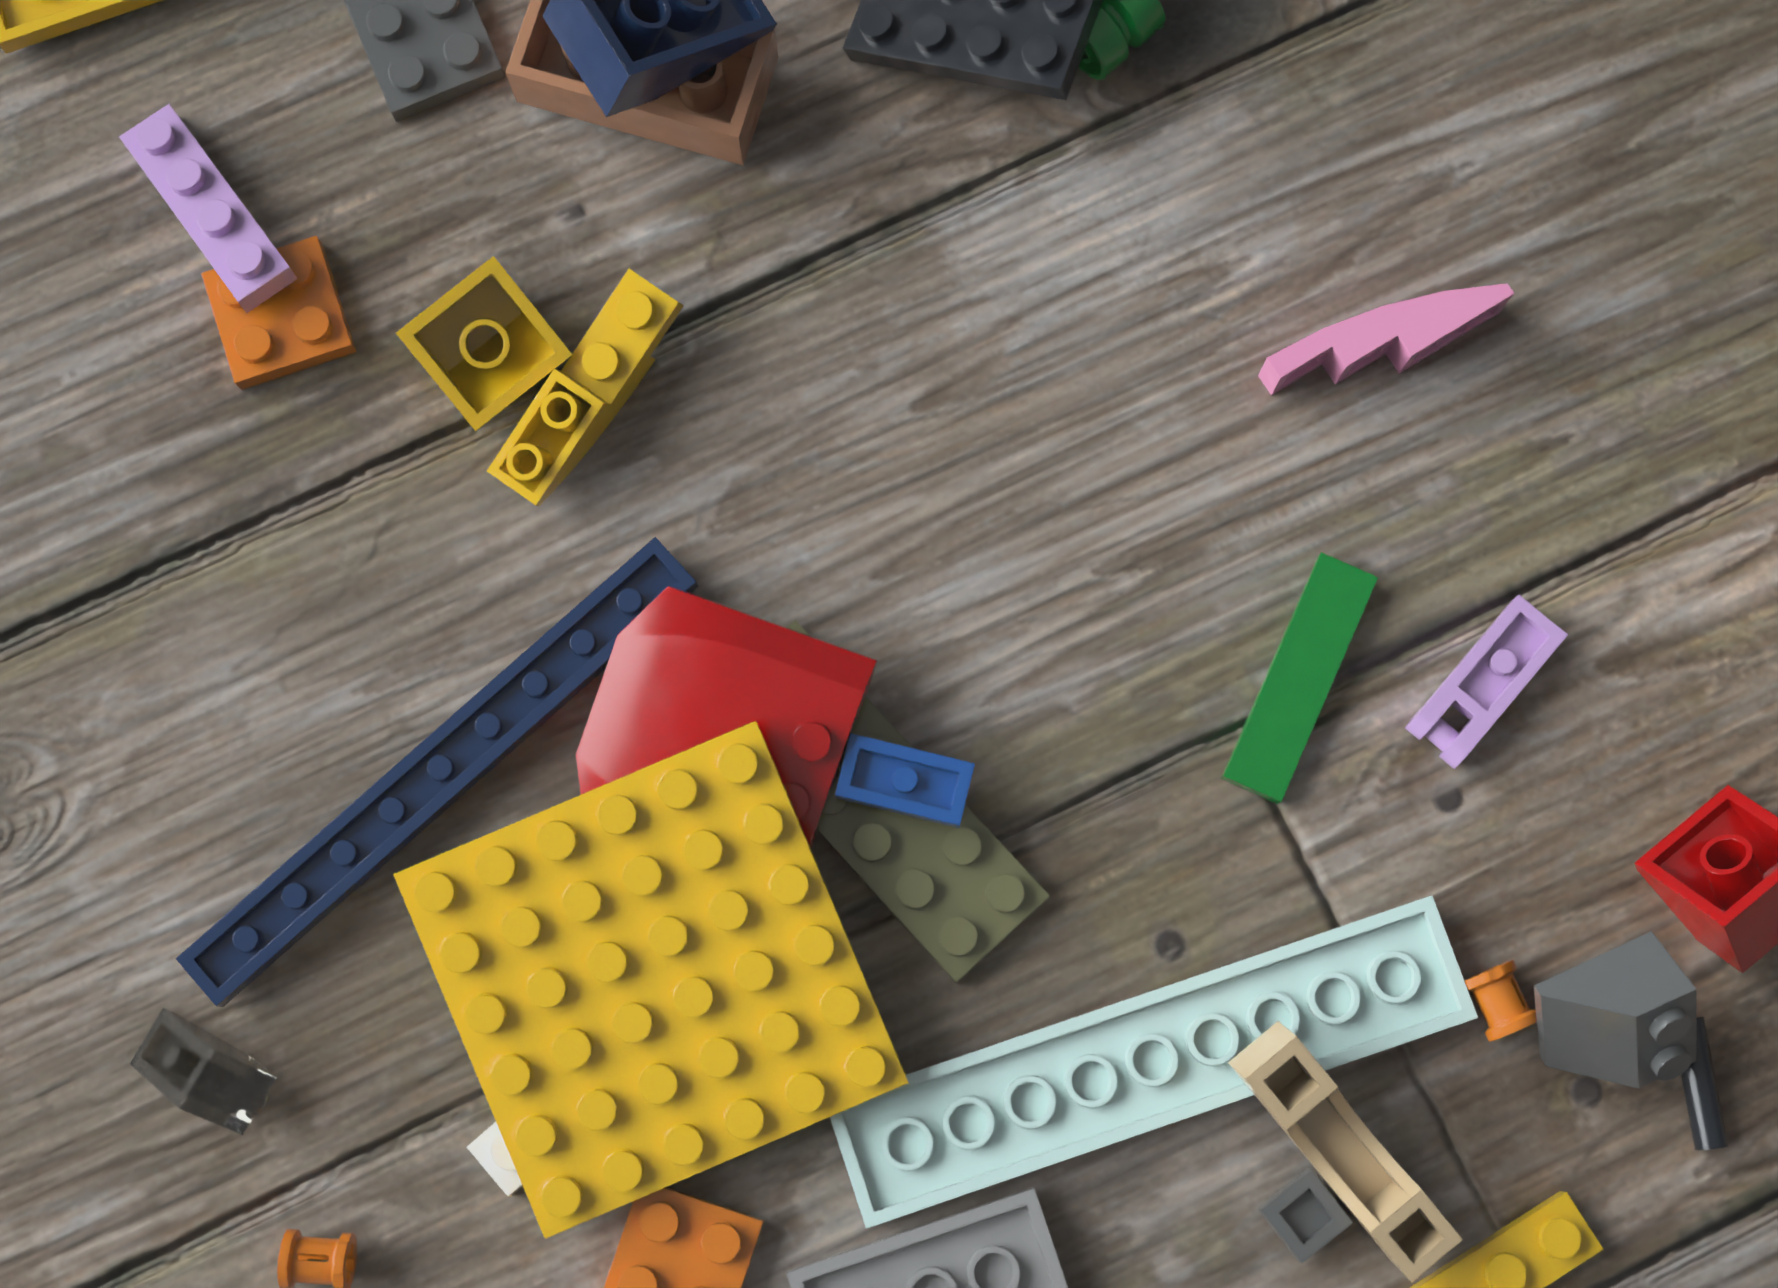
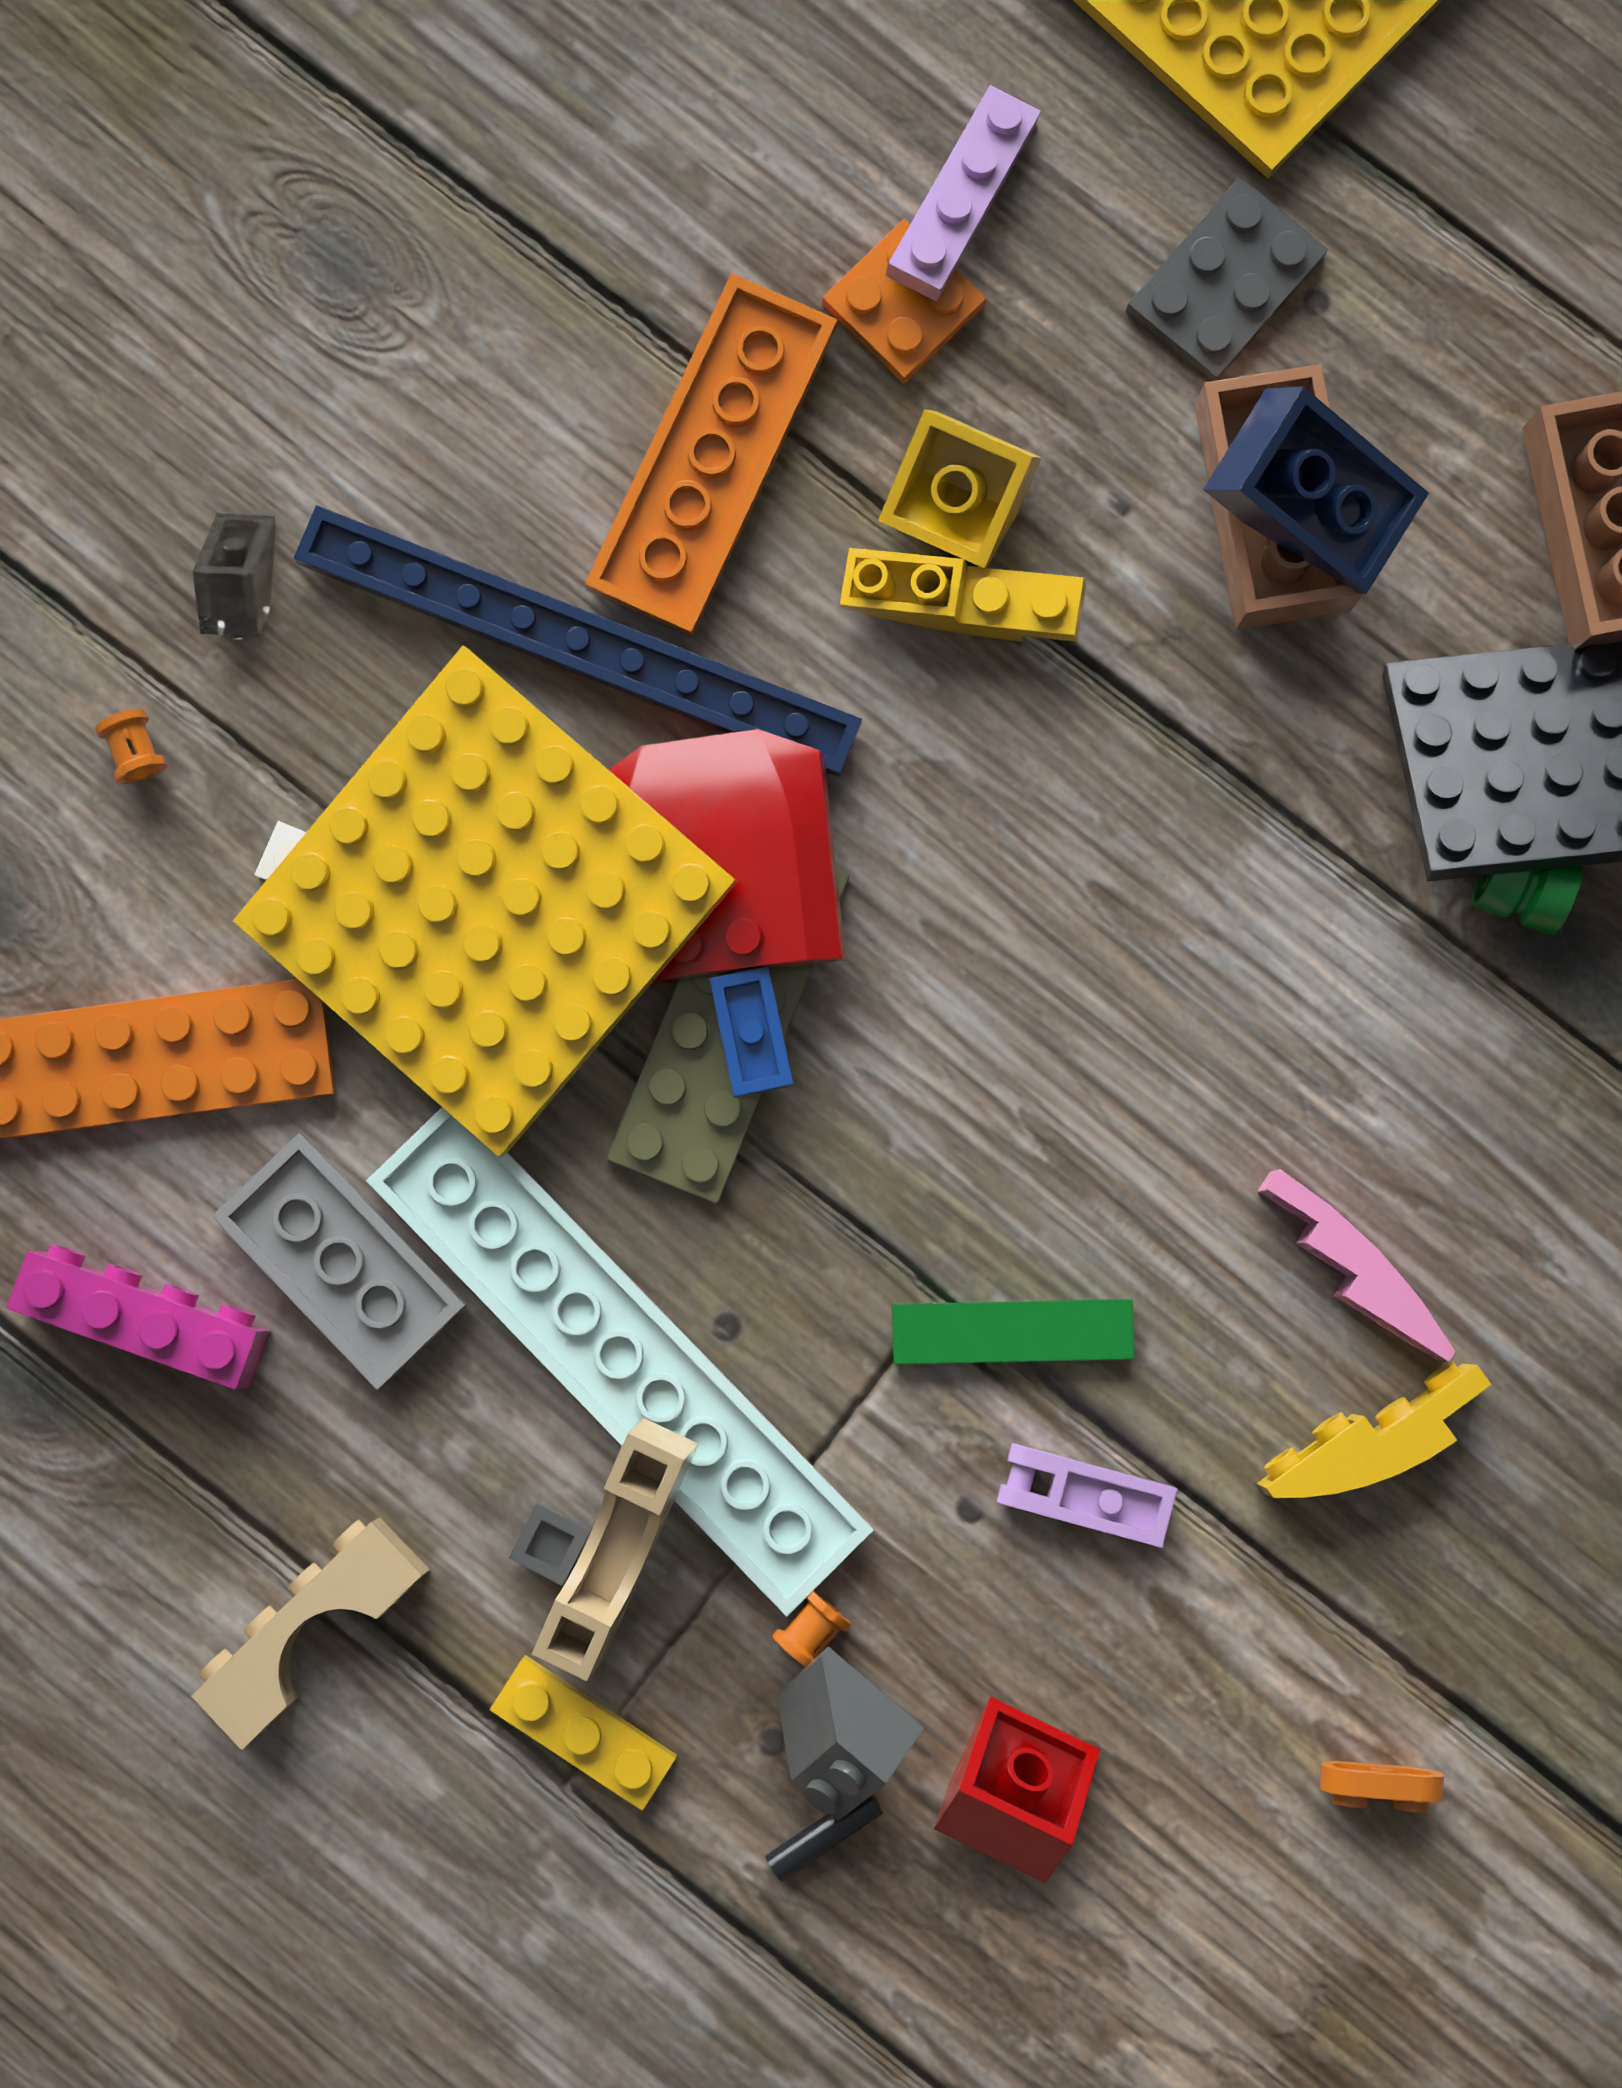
camera: 60 degrees right, 5 degrees up
none -> orange plate [585,273,838,637]
none -> yellow slope [1257,1361,1492,1498]

